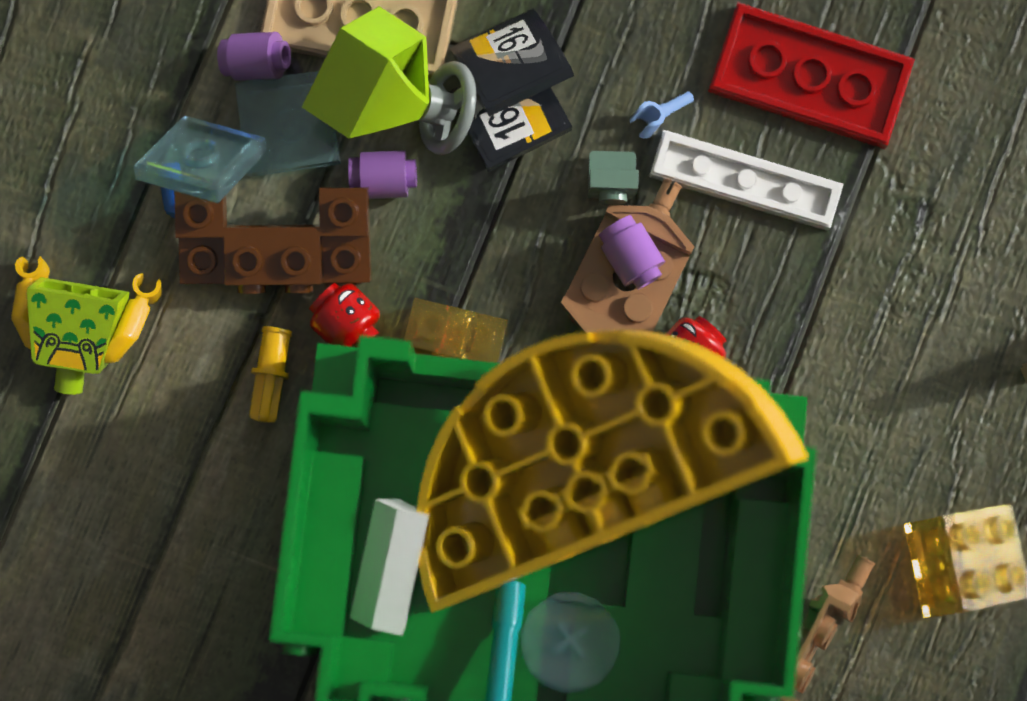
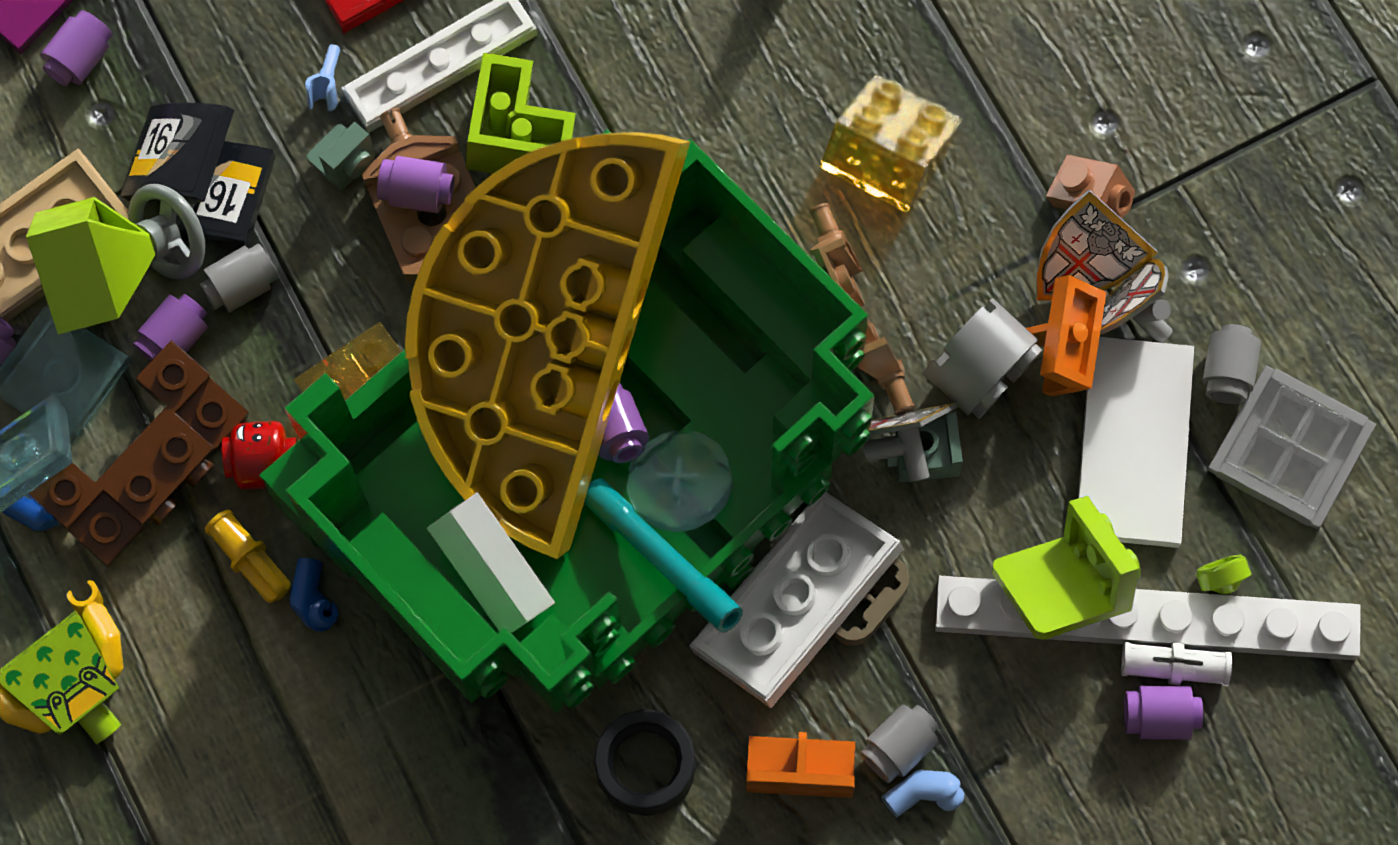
camera: 45 degrees left, 10 degrees down
none -> light grey brick [199,243,279,313]
none -> blue arm [289,557,339,632]
none -> lime brick [466,53,576,173]
none -> medium lavender brick [599,383,649,463]

